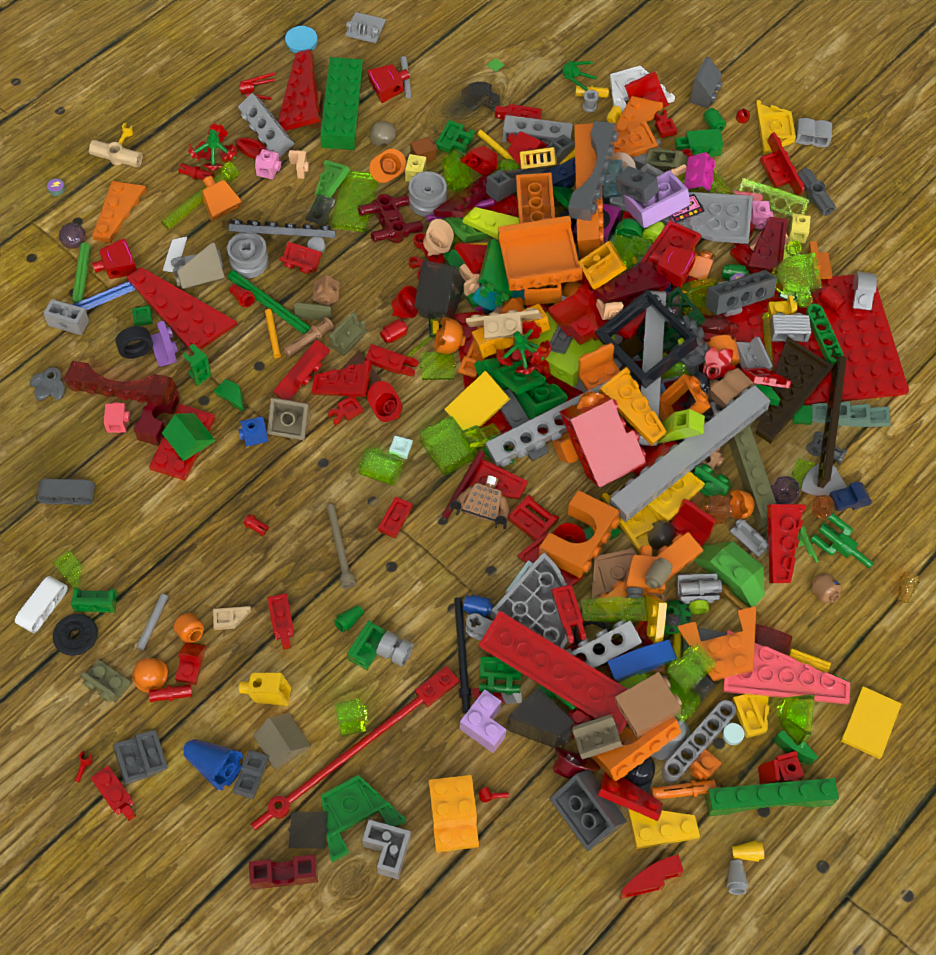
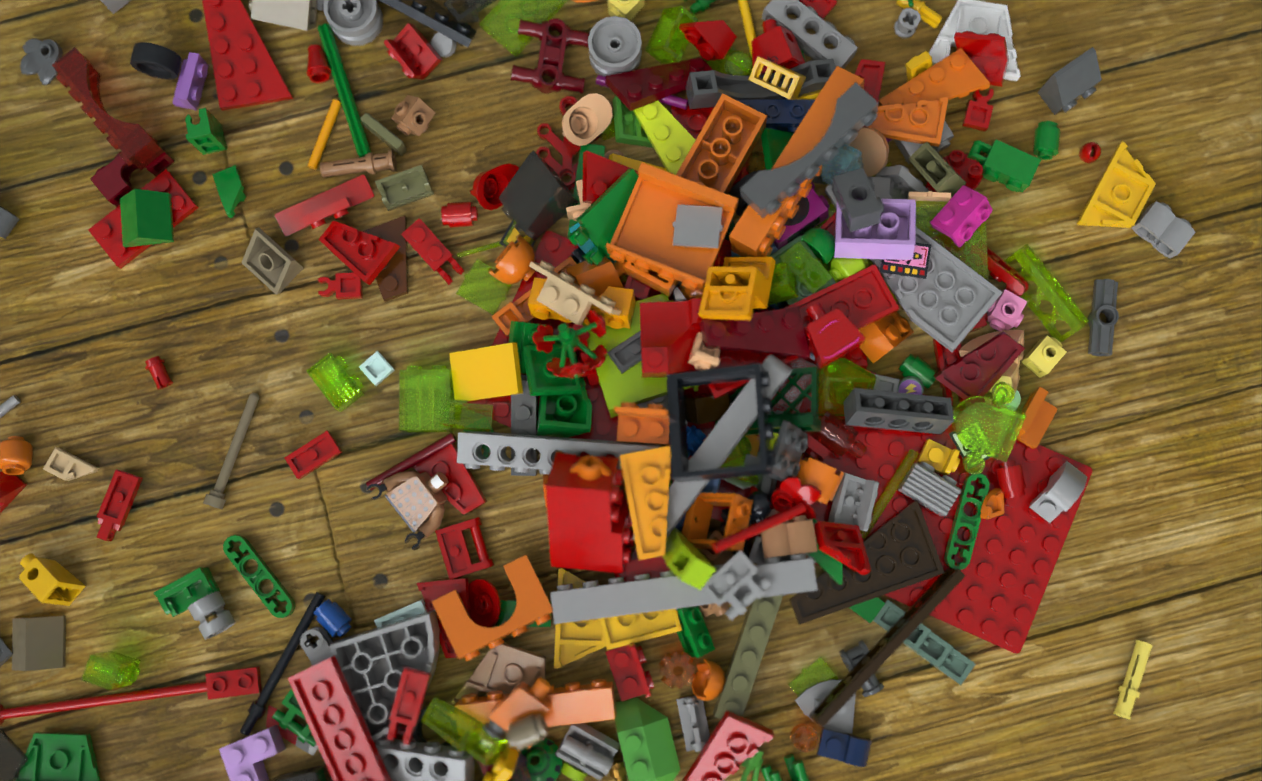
camera: 35 degrees right, 20 degrees up
coral brick [104,402,130,433] -> none
green tile [132,305,153,326] -> none
blue brick [238,416,268,446] -> none
green cone [334,605,364,632] -> none
red piece [367,381,403,422] -> none
clear smoke hair [647,519,676,550] -> none
red bracket [760,132,805,197] -> none
hair [771,476,799,504] -> none
none -> green beam [223,535,295,618]
none -> light grey piece [673,204,723,249]
none -> light grey plate [703,550,772,620]
none -> red bar [712,503,806,553]
none -> orange tile [980,488,1004,519]

